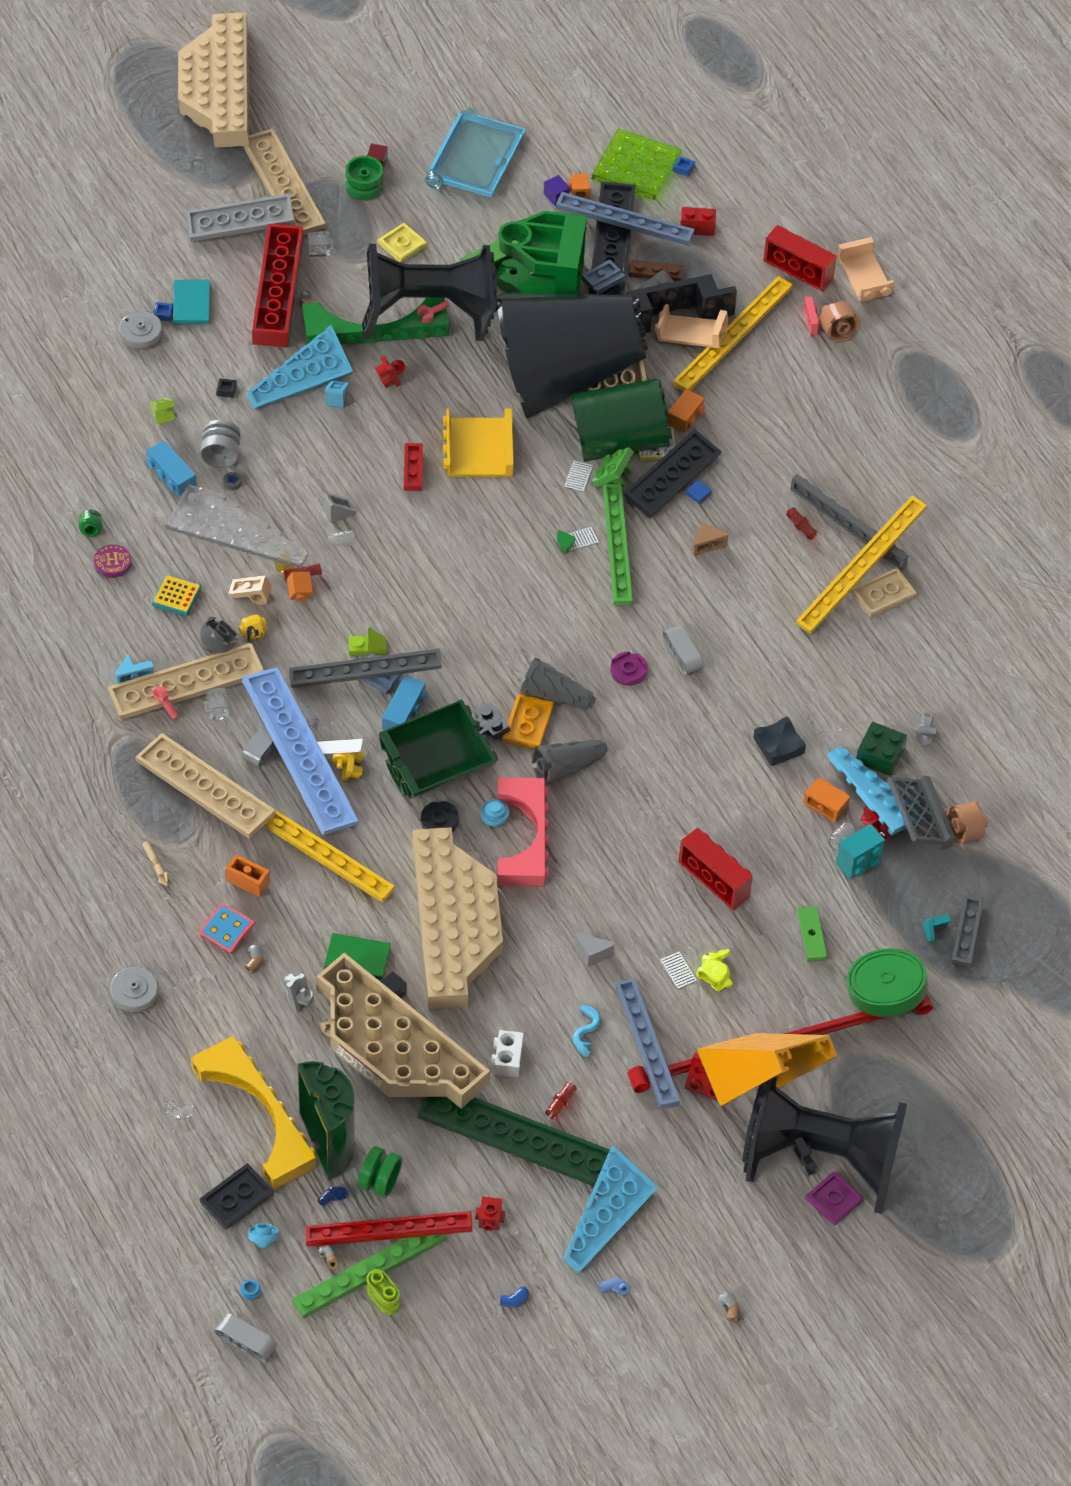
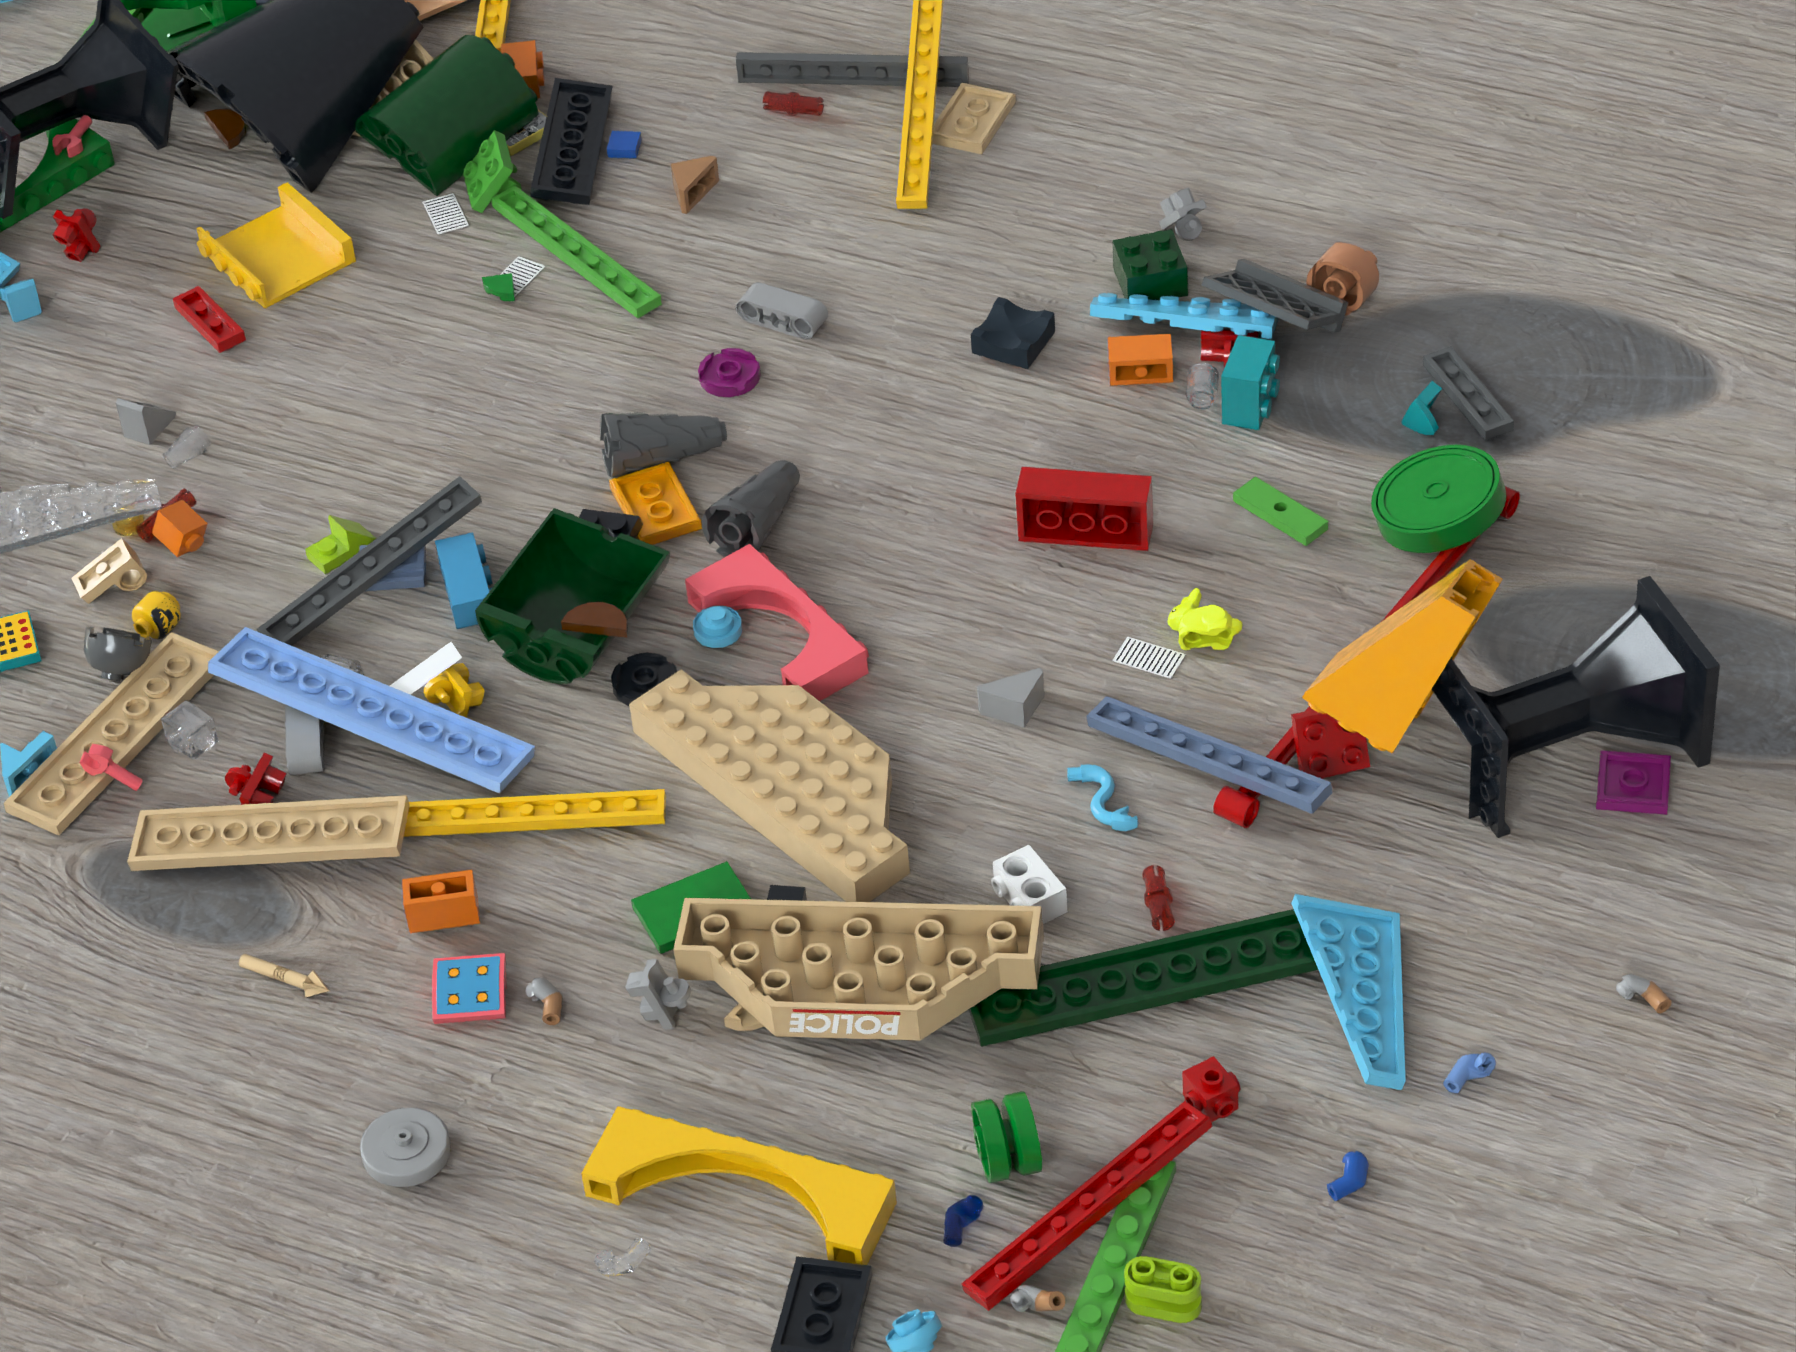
camera: 30 degrees left, 10 degrees down
dark green cylinder [298,1061,355,1180] -> none
black plate [793,1137,817,1176] -> none
none -> red hips [225,753,287,805]
none -> reddish brown tile [561,602,628,638]

